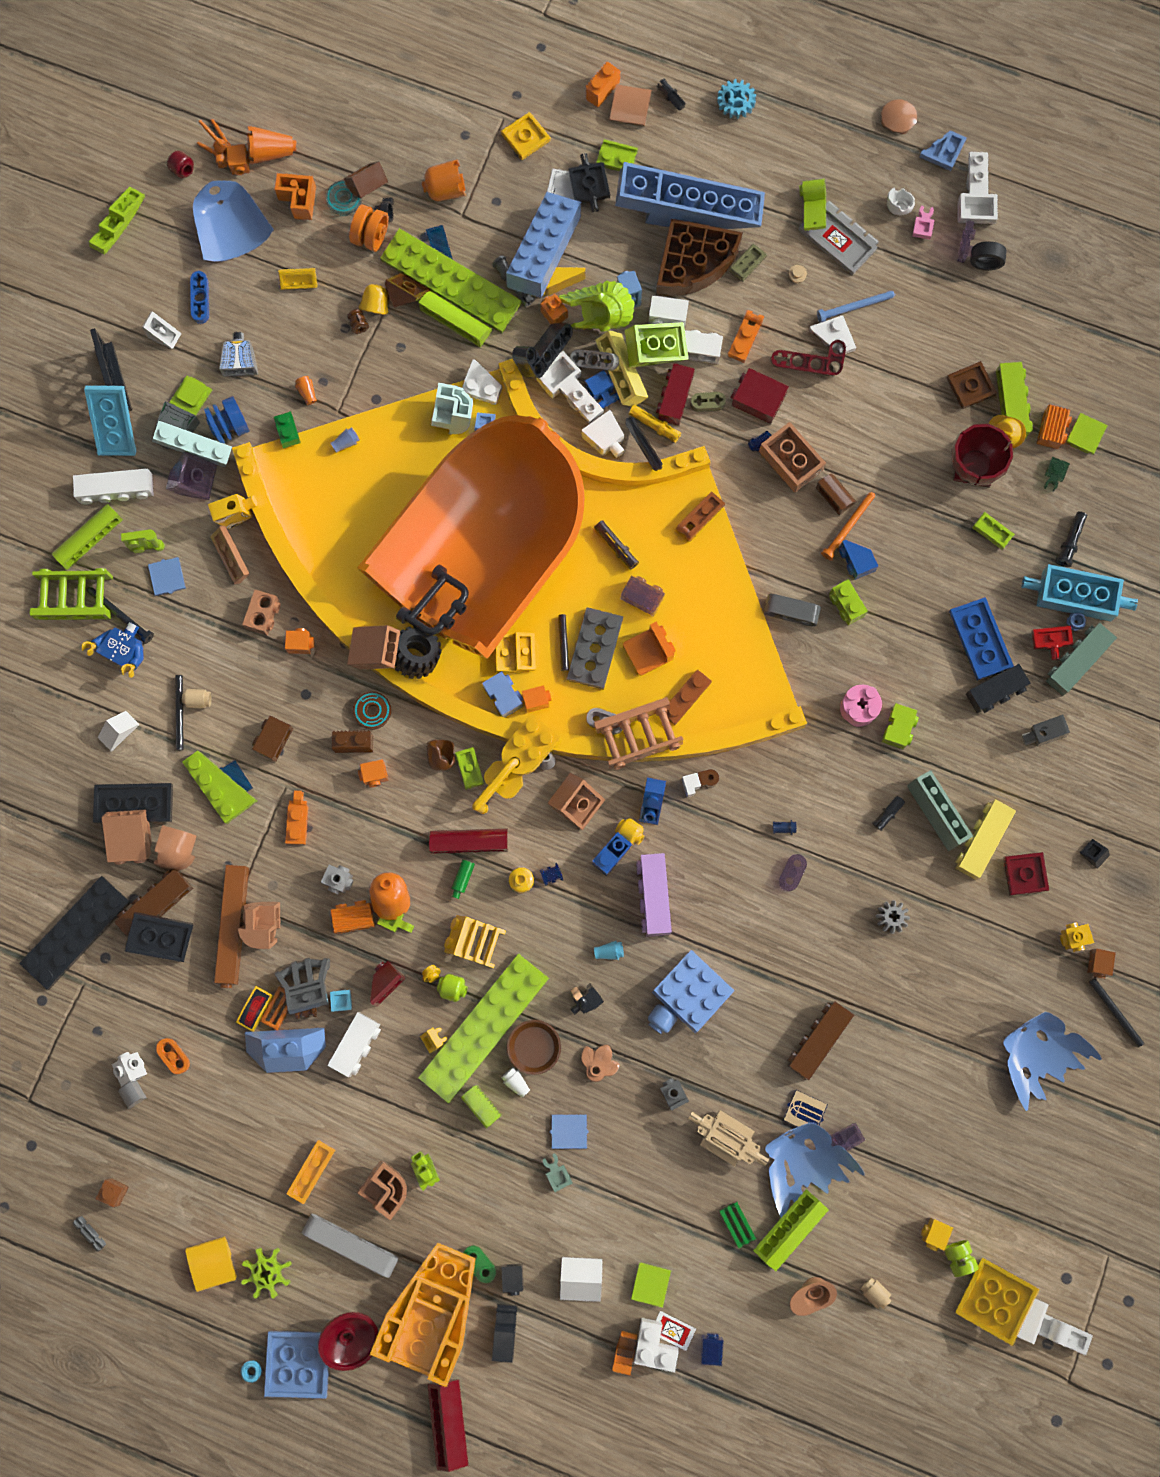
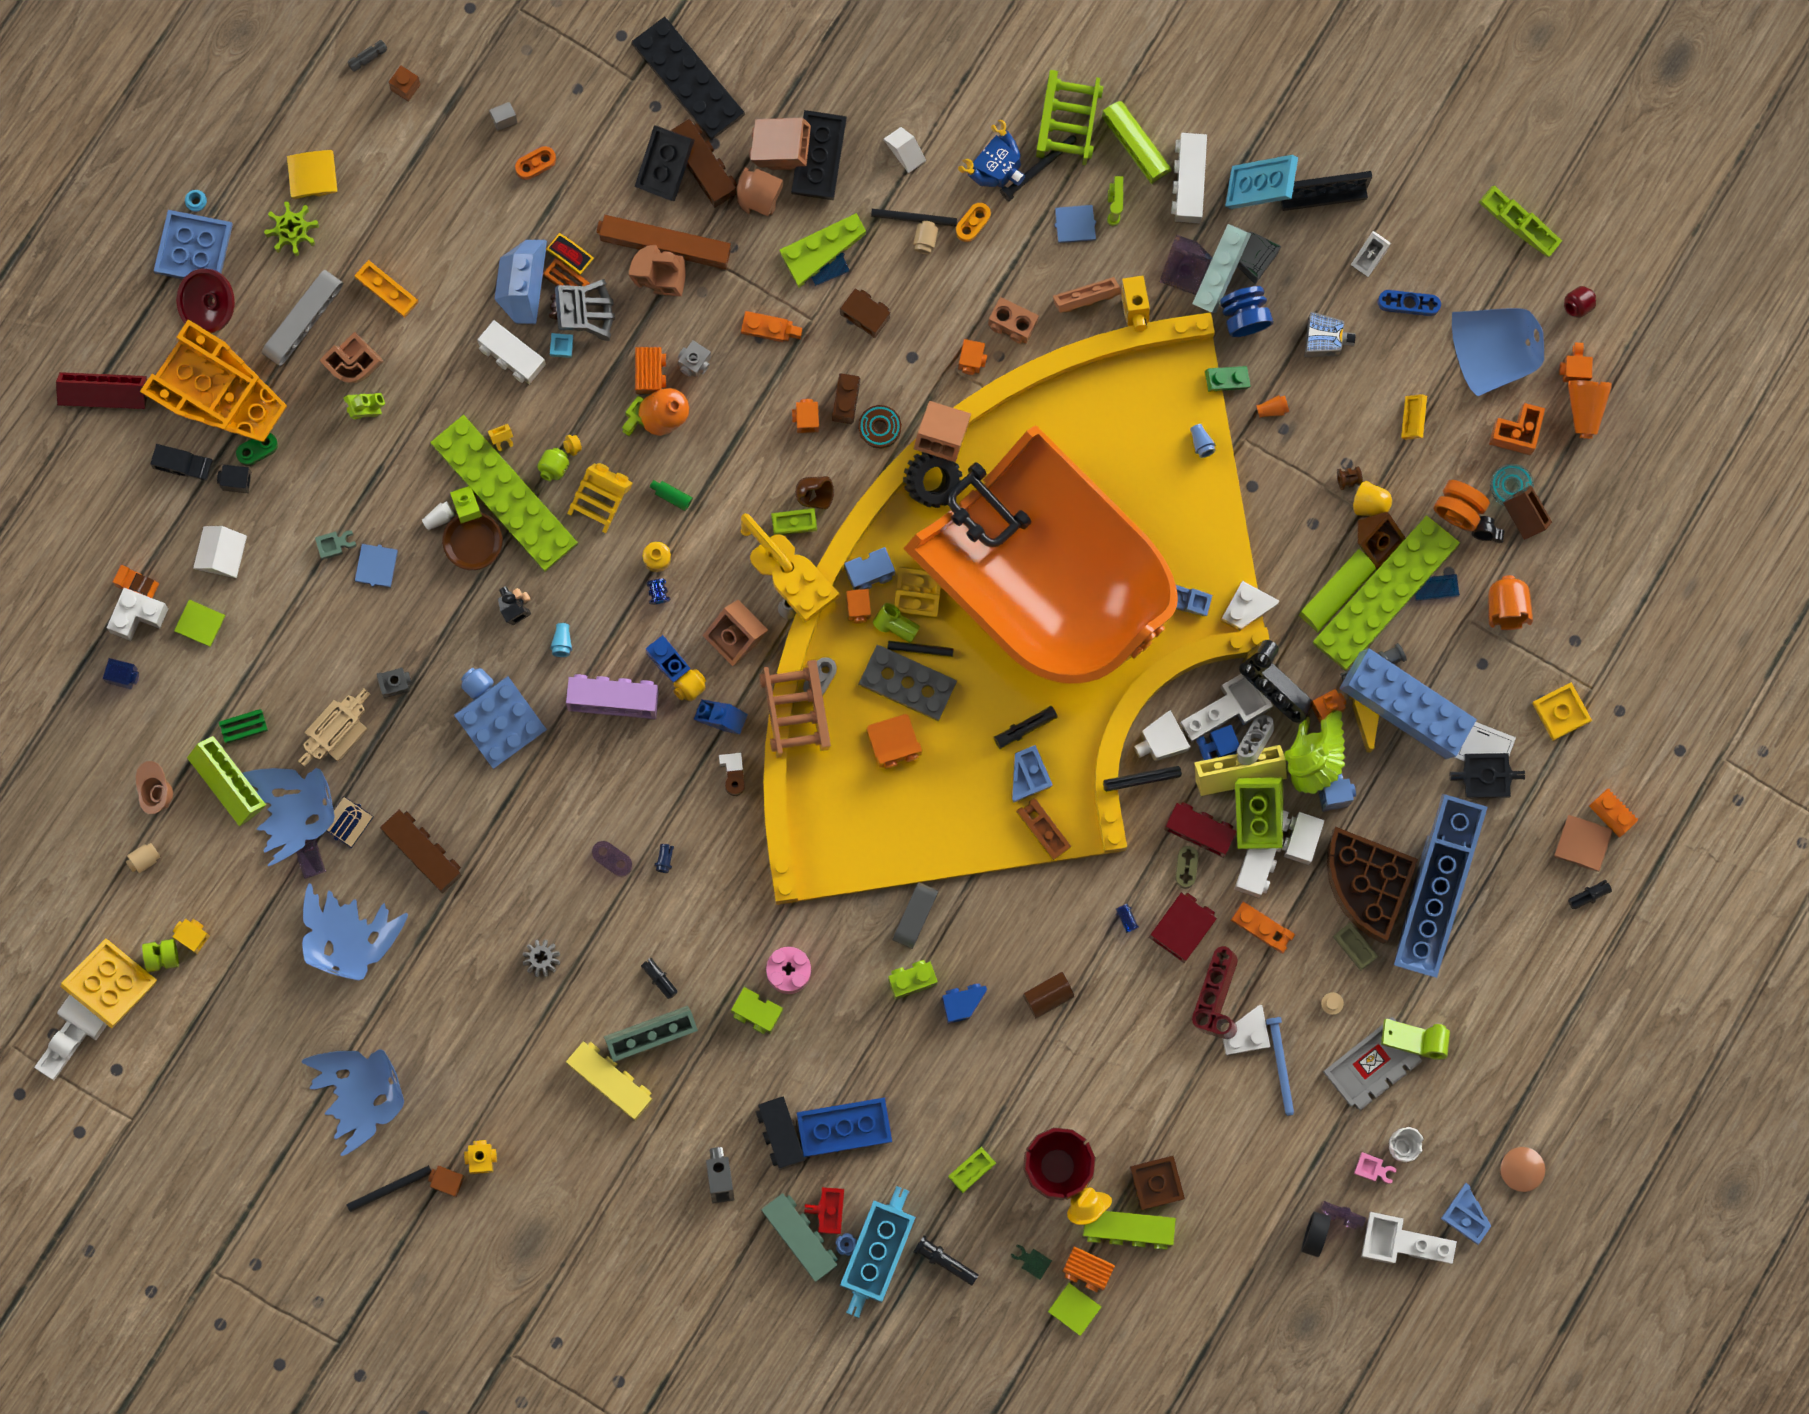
camera: 90 degrees right, 0 degrees up
white brick [112,1052,147,1087] -> none
lime piece [169,376,212,415] -> none
orange plant [197,119,231,156] -> none
dark red slope [370,961,406,1007] -> none
dark red brick [429,828,508,854] -> none
light aqua brick [431,383,473,434] -> none
lime brick [461,1085,502,1129] -> none
nougat plate [581,1045,620,1082] -> none
lime plate [596,139,638,172] -> none
brick [621,576,665,616] -> none
yellow pin [629,404,681,443] -> none
sticker [656,1311,696,1351] -> none
dark orange plate [666,669,712,725] -> none
medium azure gear [717,79,756,119] -> none
nougat brick [759,422,826,493] -> none
orange bar [821,492,875,560] -> none
dark red plate [1003,852,1050,896] -> none
black slope [1080,839,1110,869] -> none
none -> medium blue piece [302,883,408,980]
none -> lime plate [450,486,482,523]
none -> lime piece [873,603,920,643]
none -> light orange plate [956,203,991,242]
none -> medium blue wing [1012,745,1053,803]

